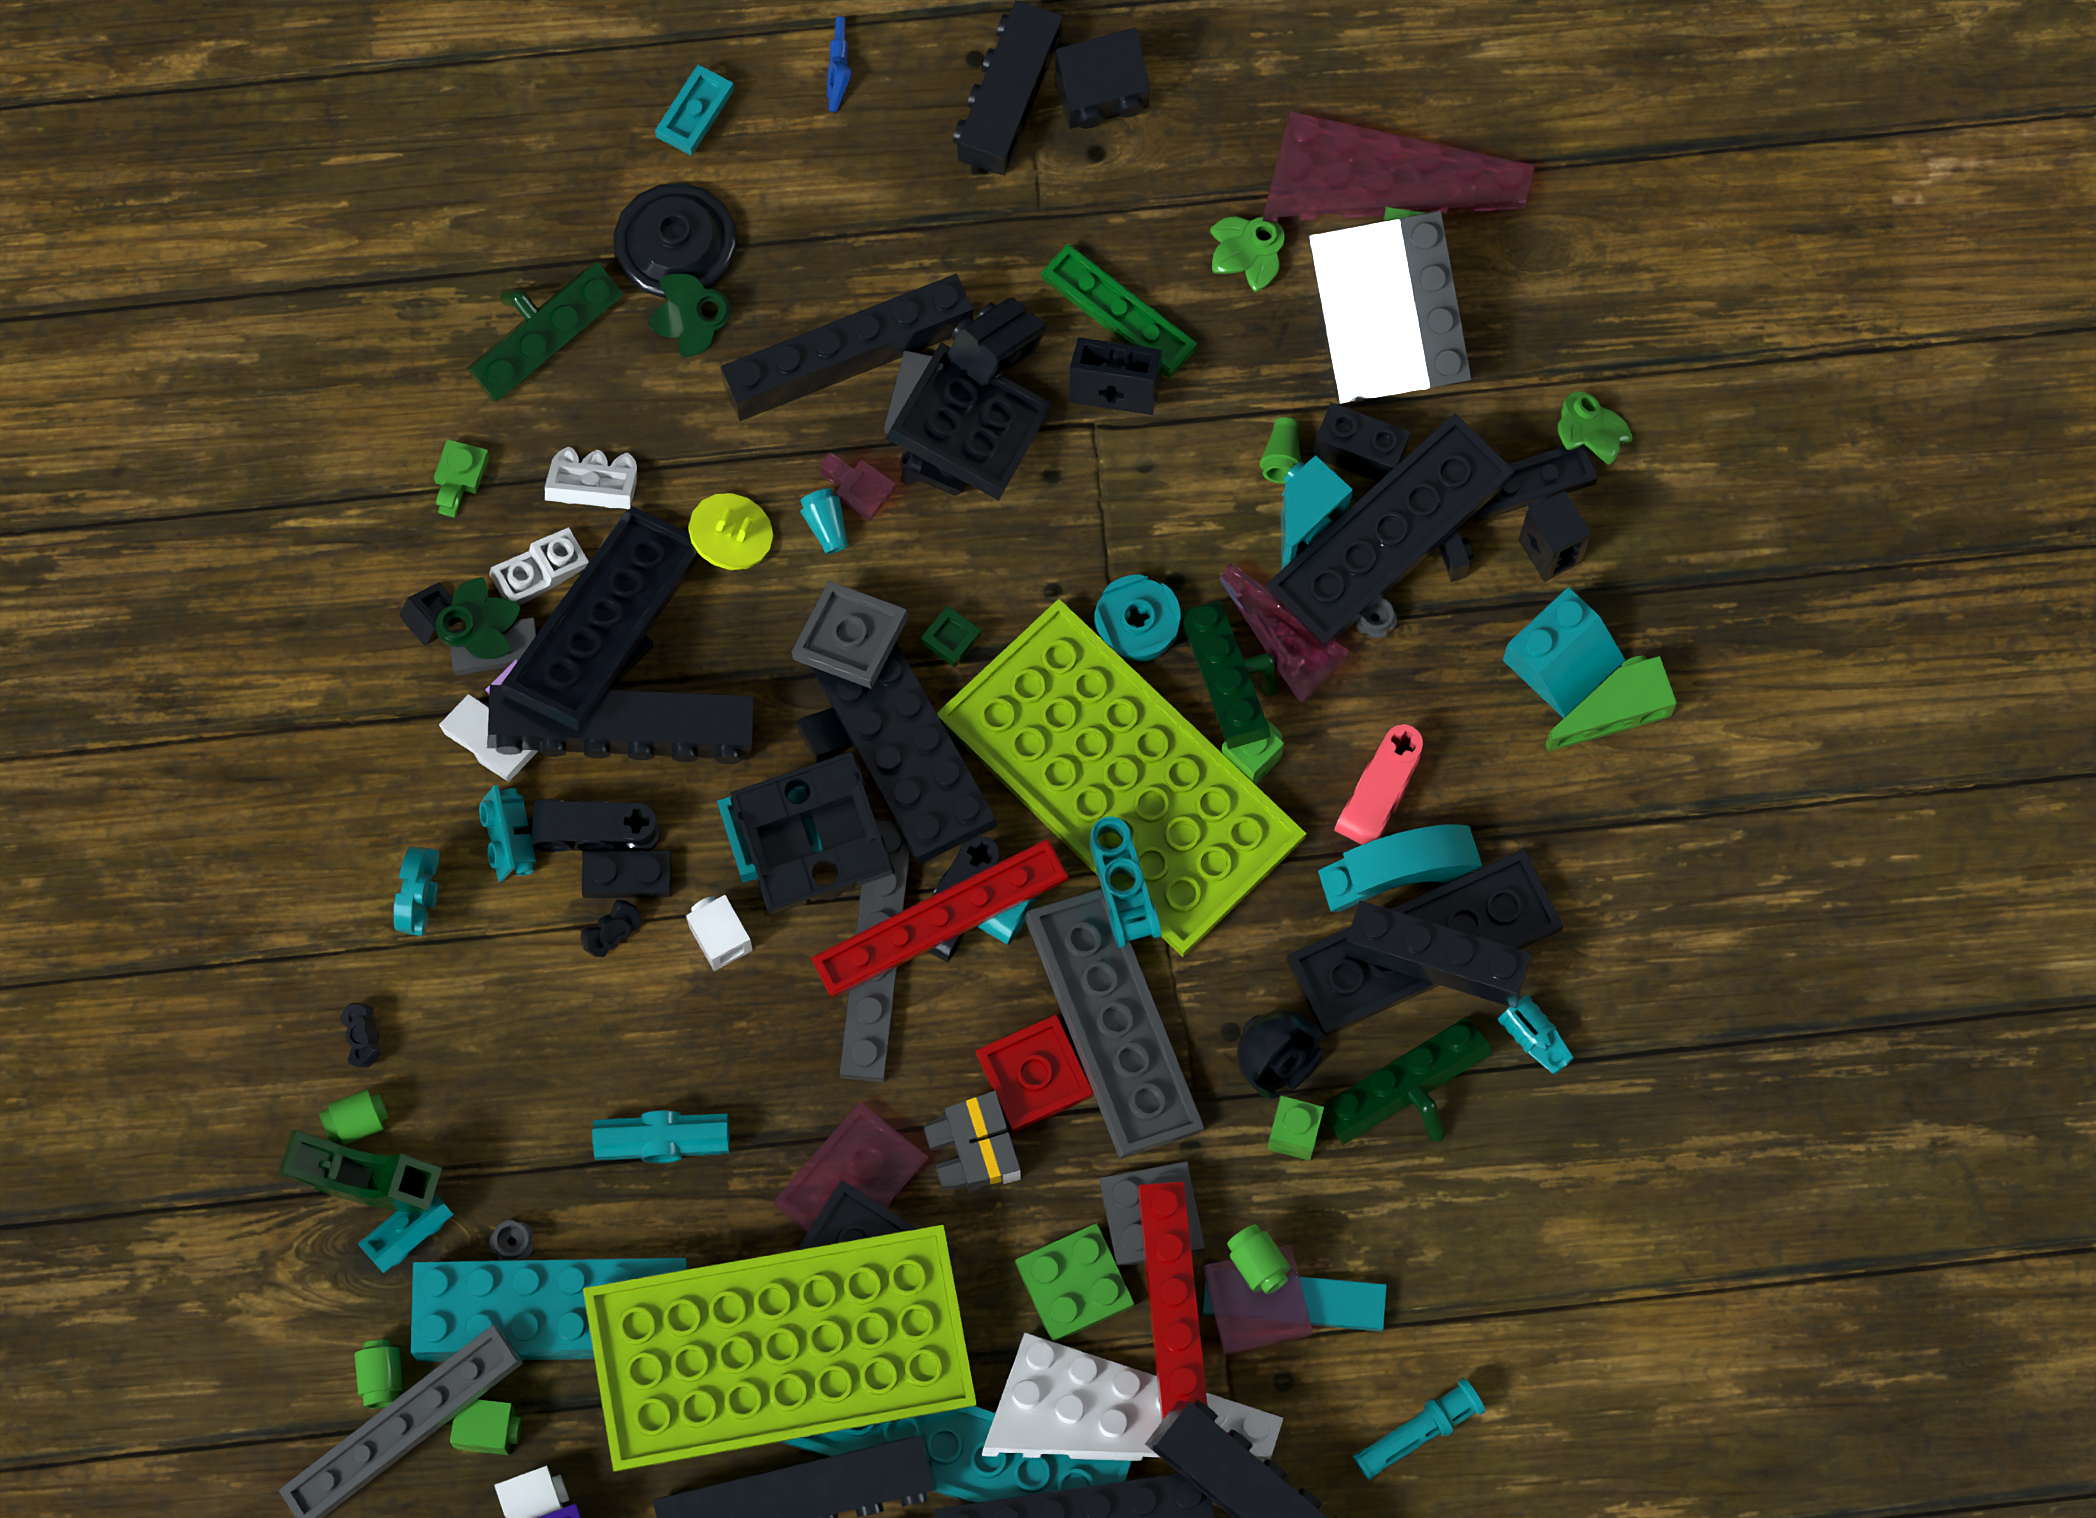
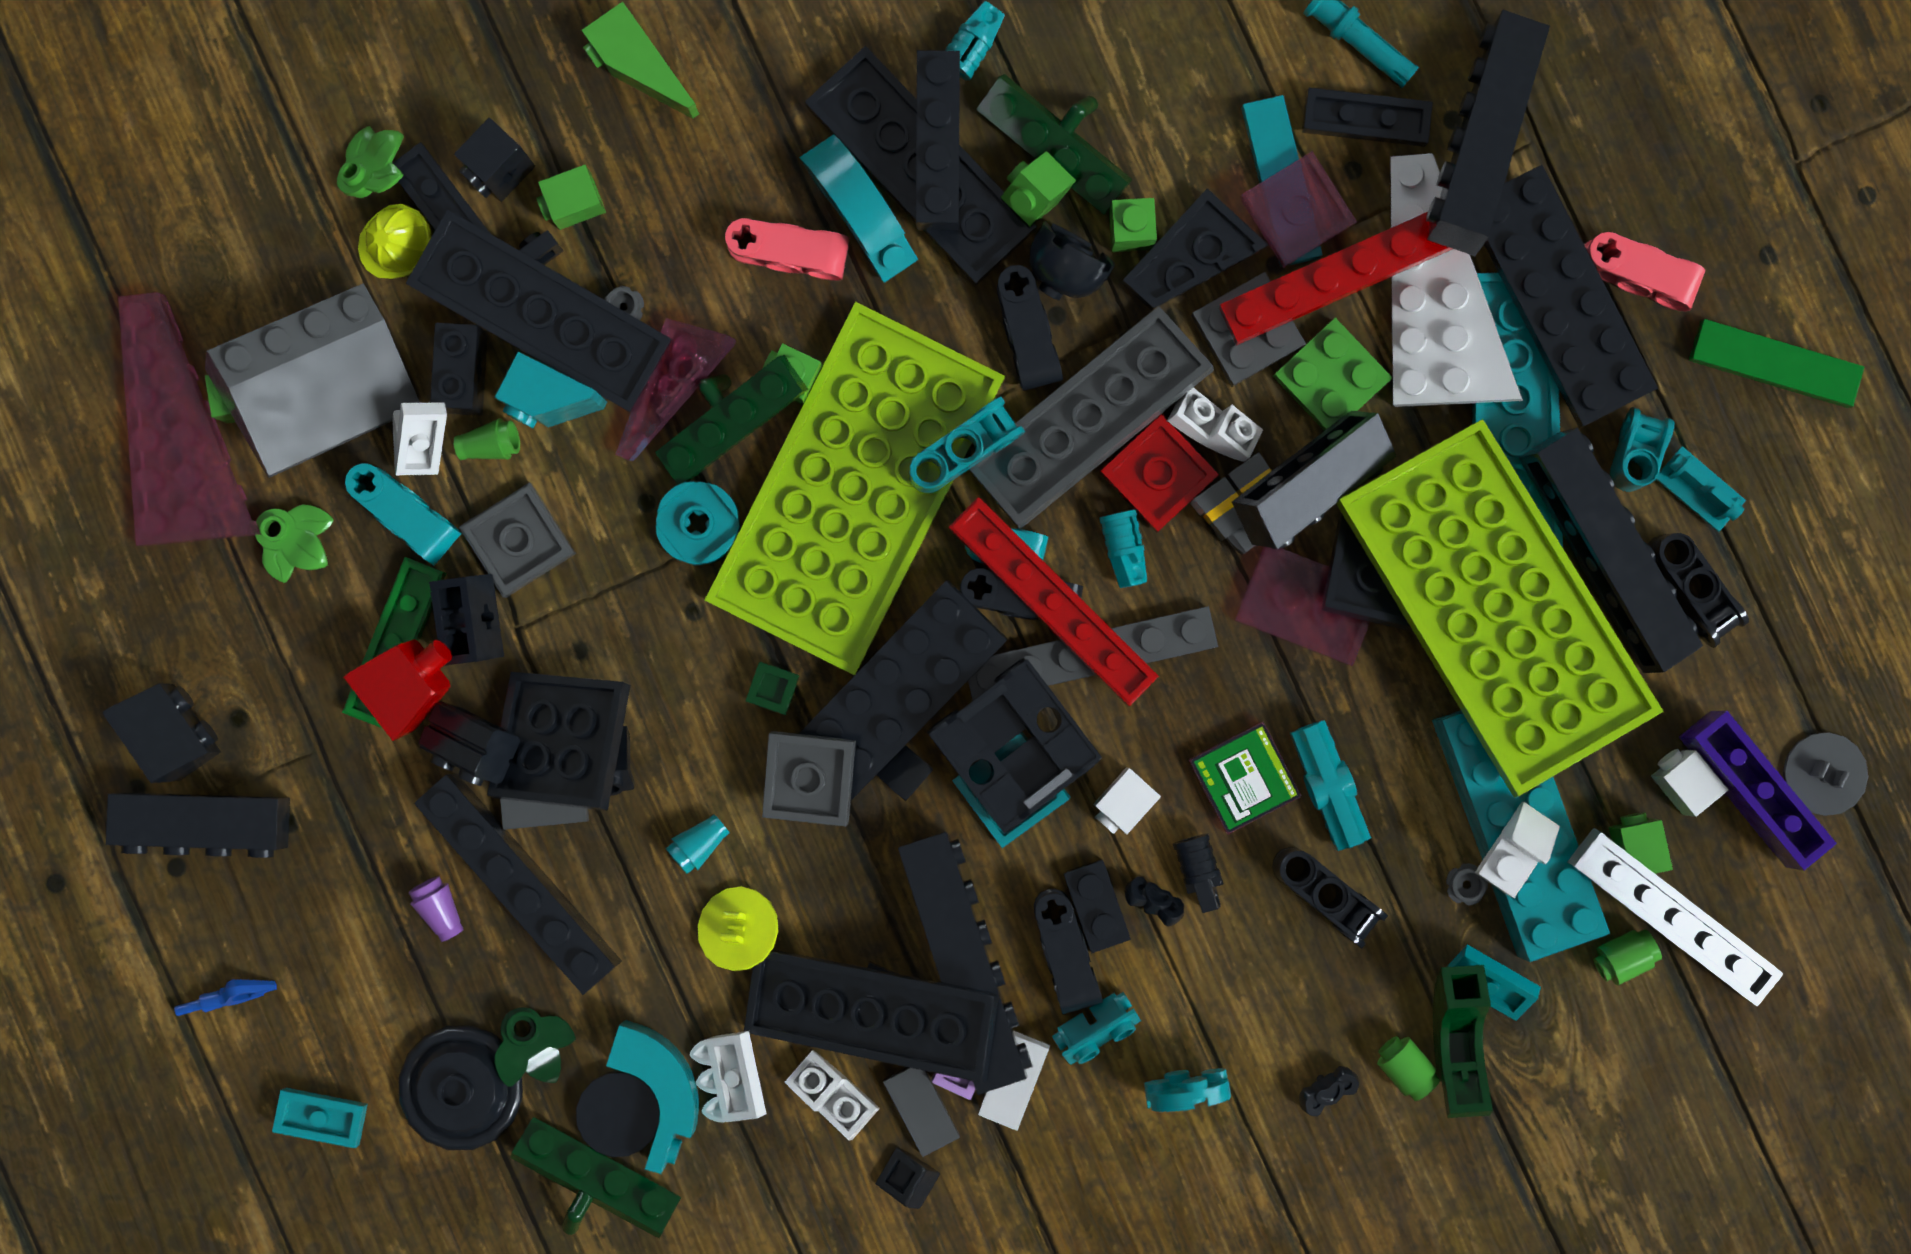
camera: 110 degrees left, 15 degrees up
bright green plate [434,439,489,518] -> none
dark green plate [435,577,521,659] -> none
clear pink plate [819,452,896,521] -> none
bright green brick [1227,1224,1291,1295] -> none
teal slope [1503,587,1625,719] -> none
none -> red torso [344,639,452,741]
none -> teal piece [345,463,462,566]
none -> neon yellow piece [358,204,435,279]
none -> white slope [393,403,447,475]
none -> medium lavender cone [409,876,464,942]
none -> dark grey tile [459,482,576,598]
none -> bright green brick [536,164,606,230]
none -> black tile [576,1071,660,1157]
none -> teal arch [606,1020,699,1174]
none -> black piece [997,265,1063,391]
none -> bright green brick [1000,151,1076,227]
none -> teal hinge [1099,509,1147,588]
none -> black wing [1121,188,1268,311]
none -> white slope [1167,387,1263,462]
none -> black hinge [1172,833,1224,913]
none -> tile [1188,722,1302,835]
none -> brick [1232,411,1397,549]
none -> black piece [1272,847,1388,949]
none -> black plate [1302,87,1433,147]
none -> white slope [1475,802,1560,898]

